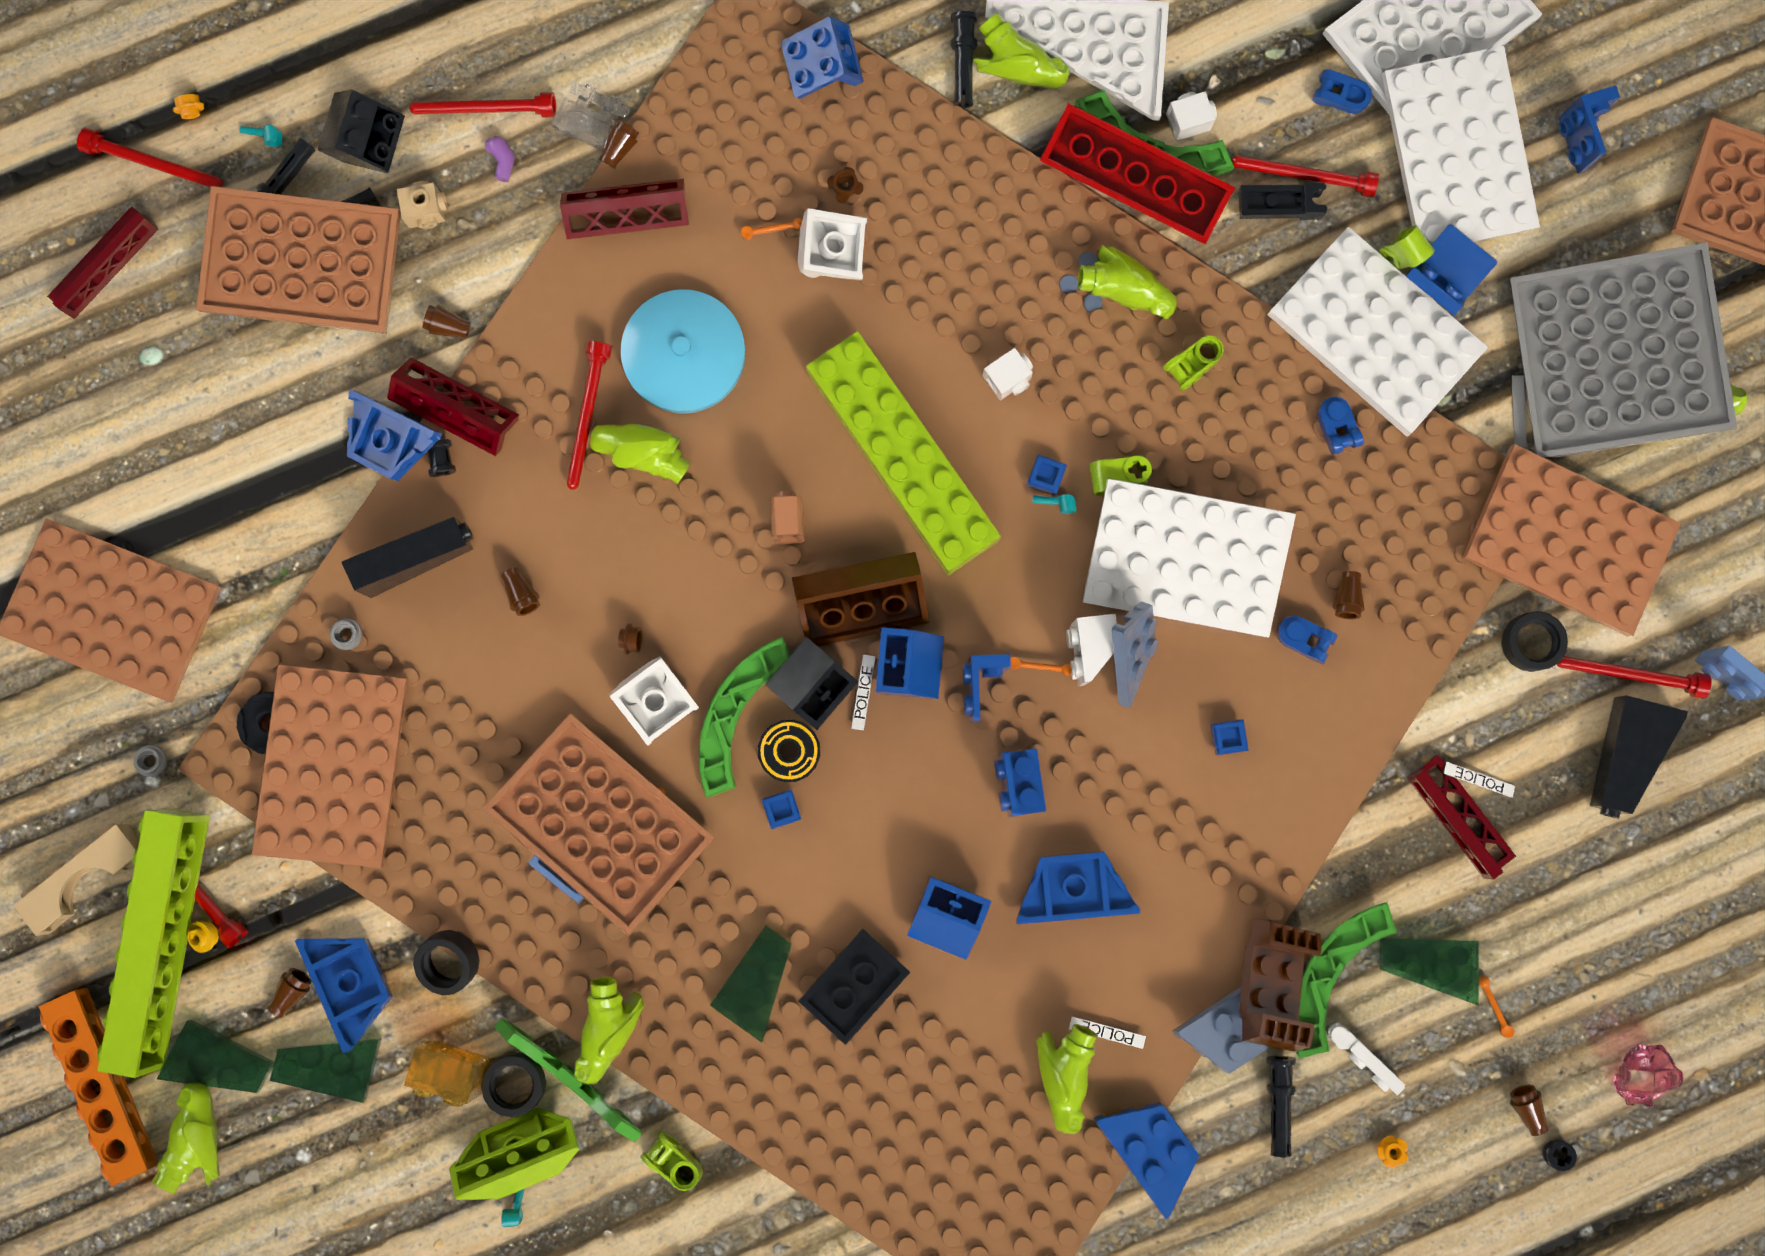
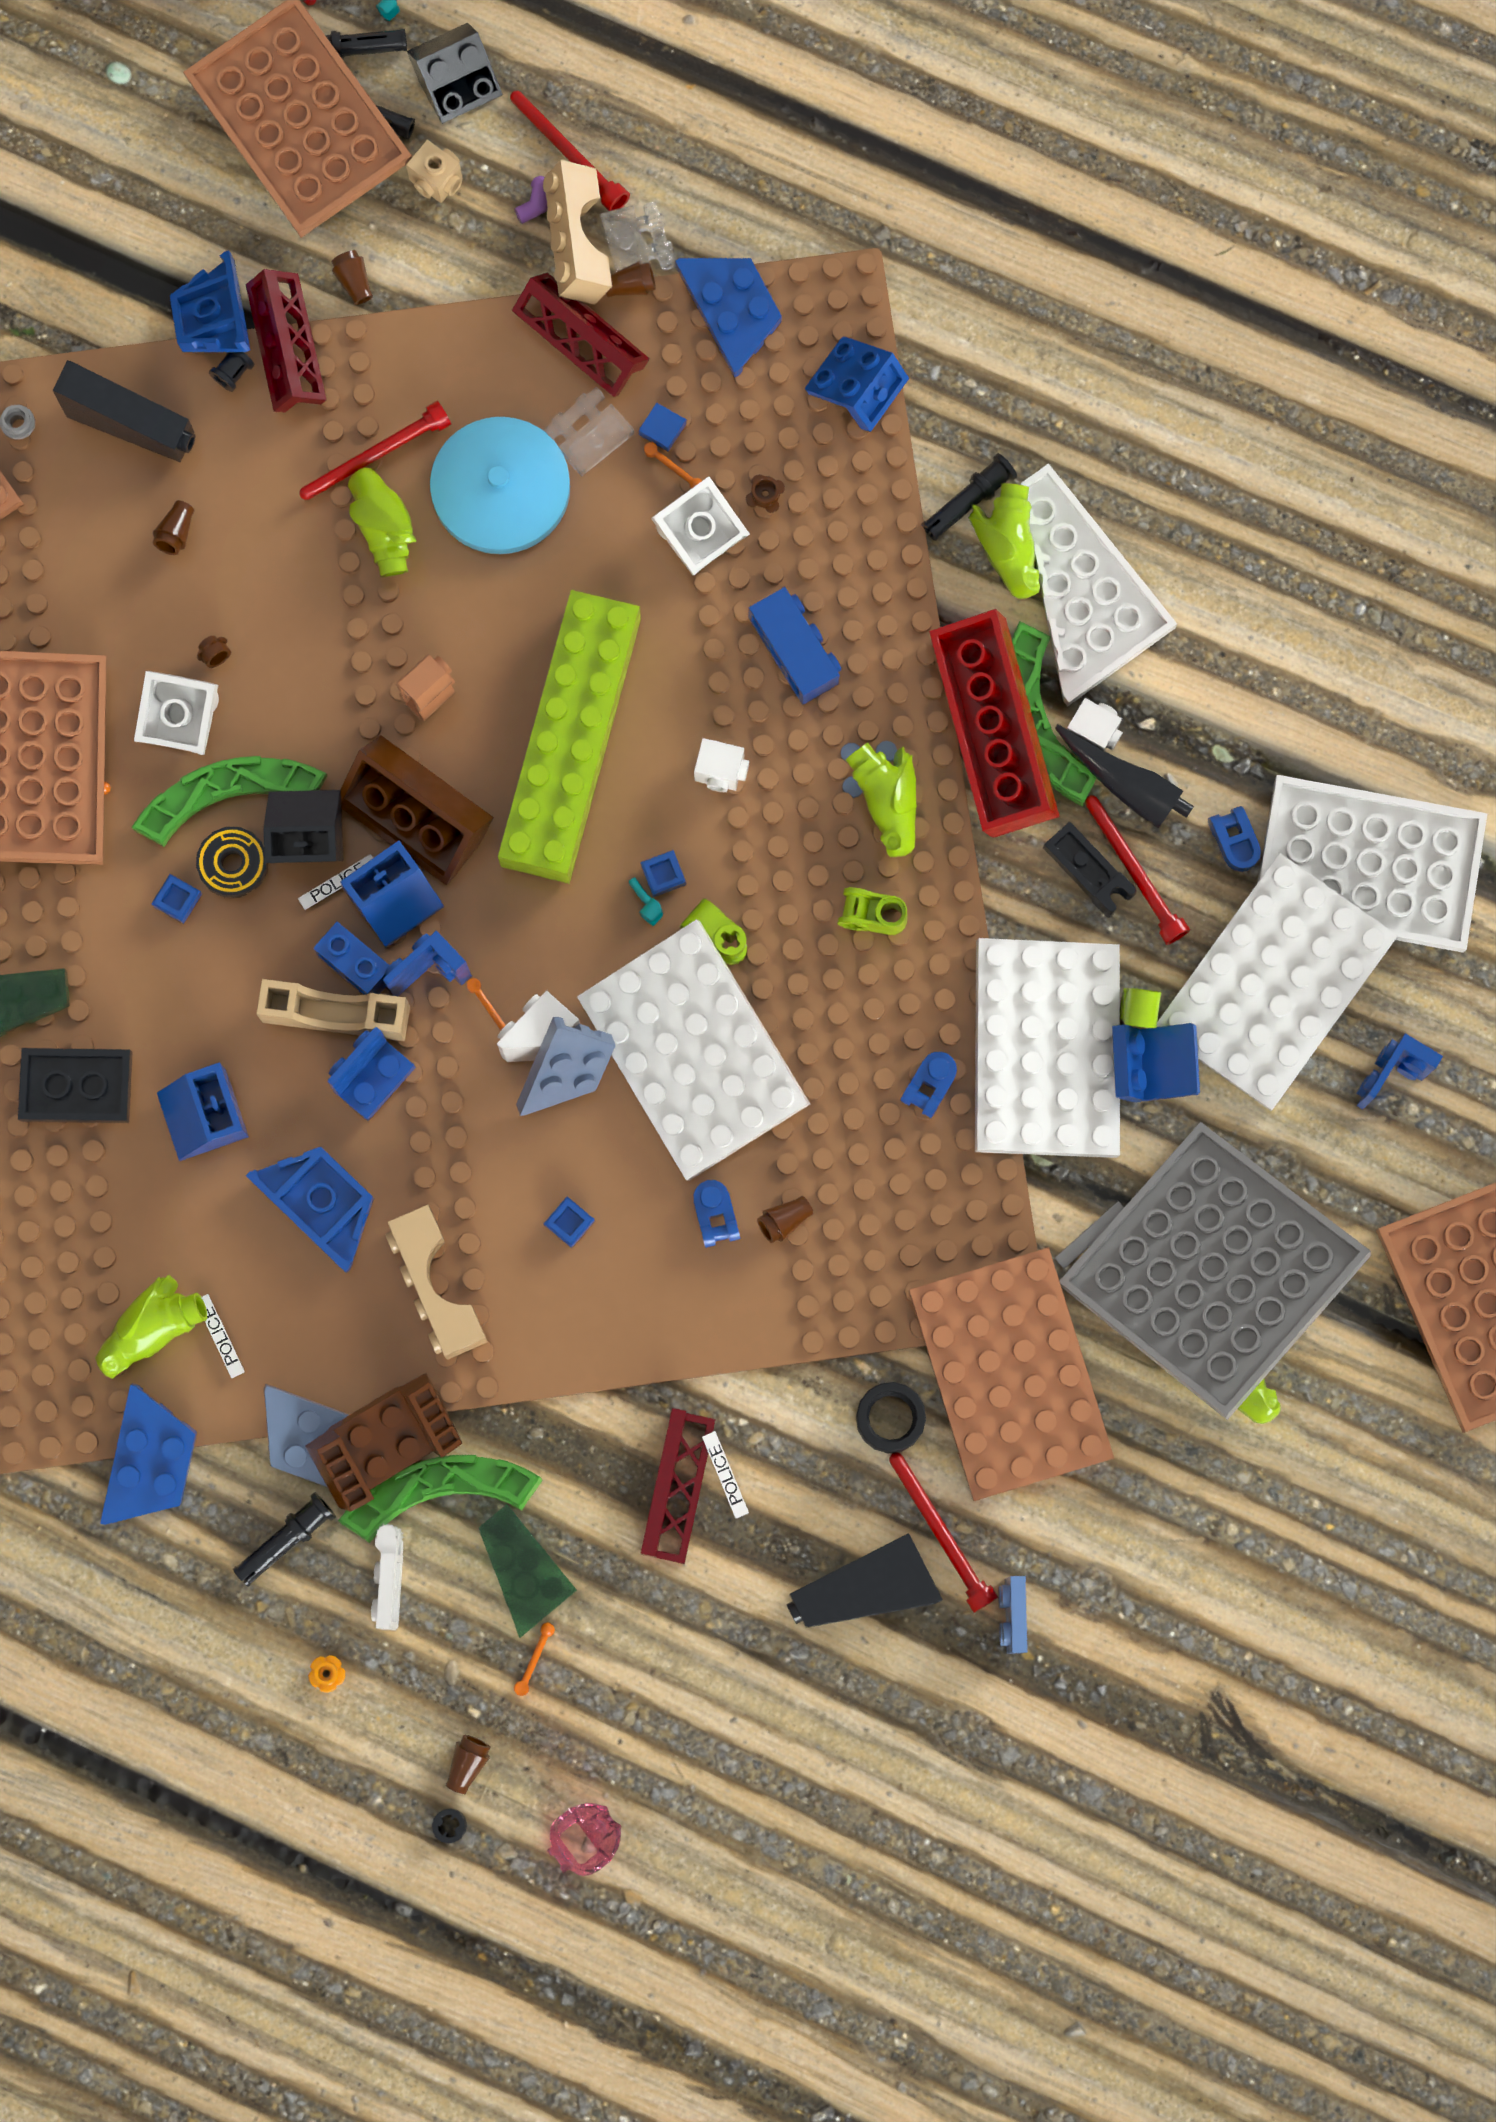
camera: 50 degrees right, 5 degrees down
none -> tan arch [257,979,410,1041]
none -> blue brick [313,922,390,995]
none -> tan arch [385,1205,488,1360]
none -> tan arch [543,160,612,305]
none -> clear plate [543,387,634,477]
none -> blue tile [638,403,686,452]
none -> blue wing [675,258,782,378]
none -> blue brick [748,587,841,705]
none -> black piece [1055,724,1194,828]

